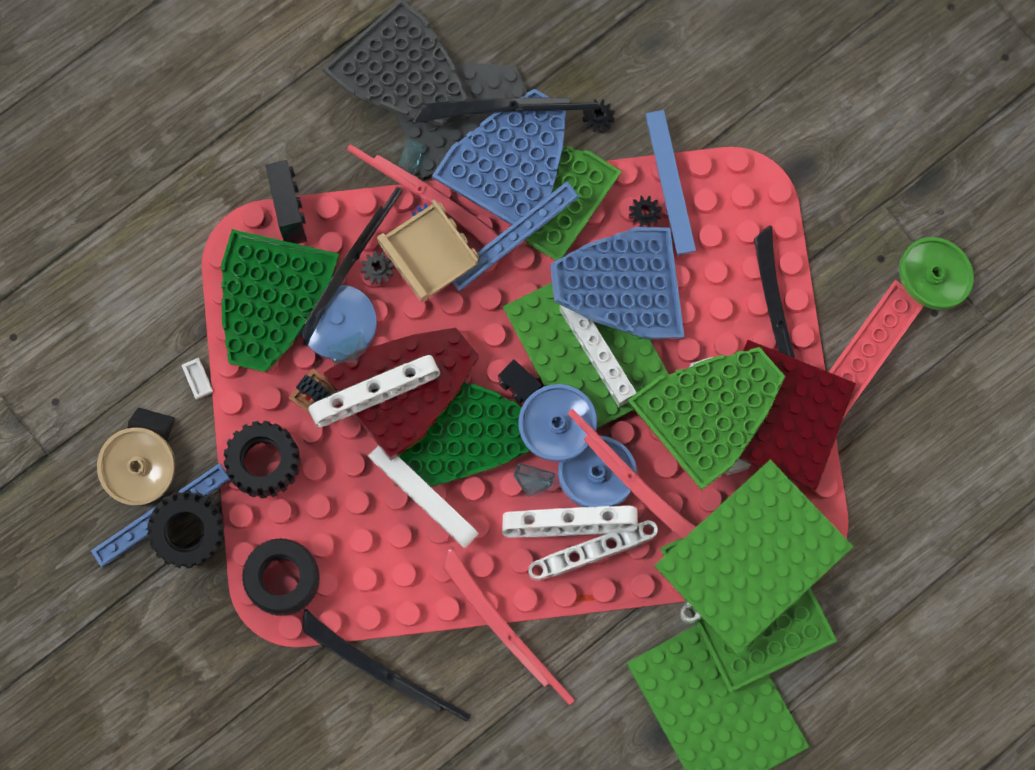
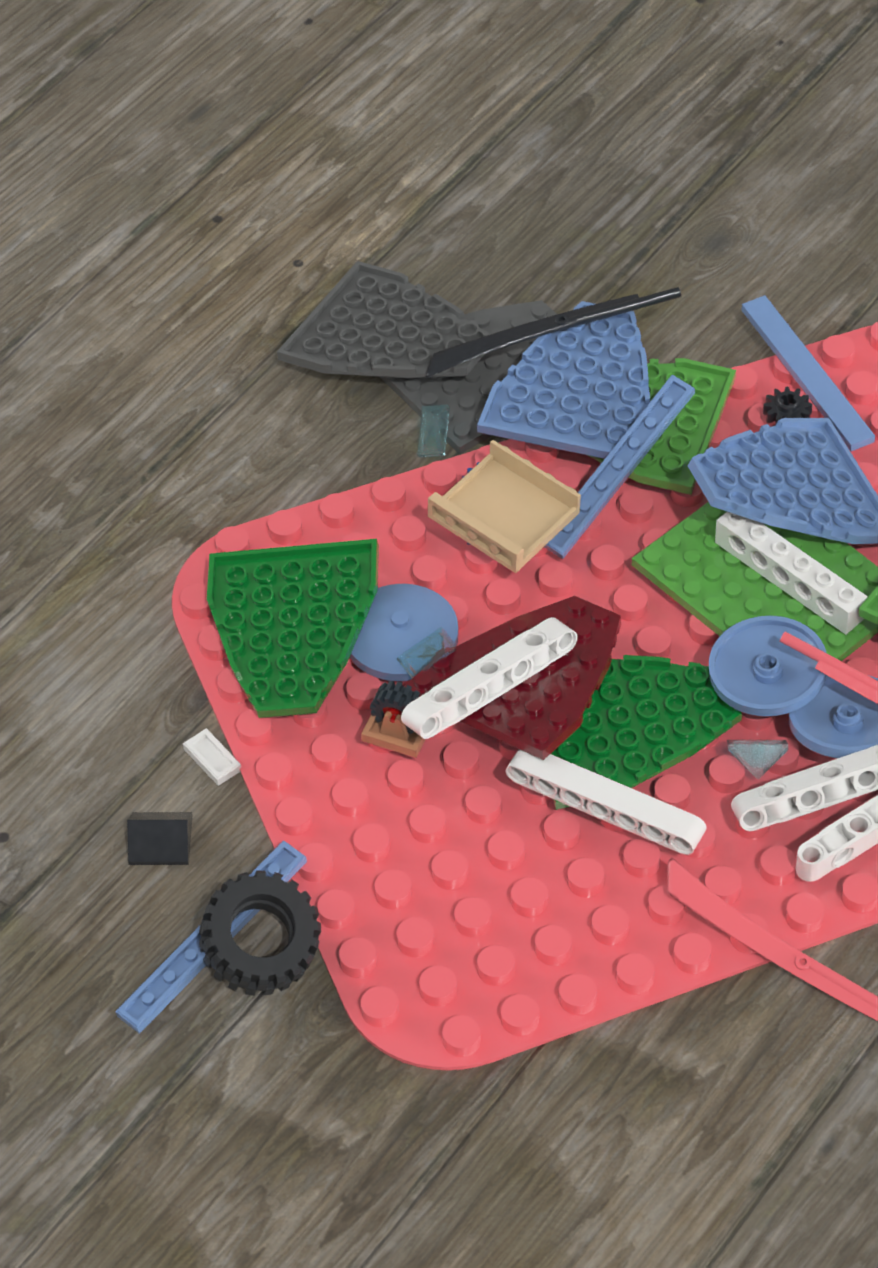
camera: 15 degrees left, 25 degrees down
tan dish [97,428,175,505] -> none
black tyre [223,421,301,498] -> none
black tyre [242,538,320,616] -> none
black wedge [265,160,307,244] -> none
black piece [303,187,403,346] -> none
black piece [303,609,471,722] -> none
coral piece [347,144,500,246] -> none
dark grey gear [360,251,395,286] -> none
black brick [498,359,542,404] -> none
black gear [582,99,615,133] -> none

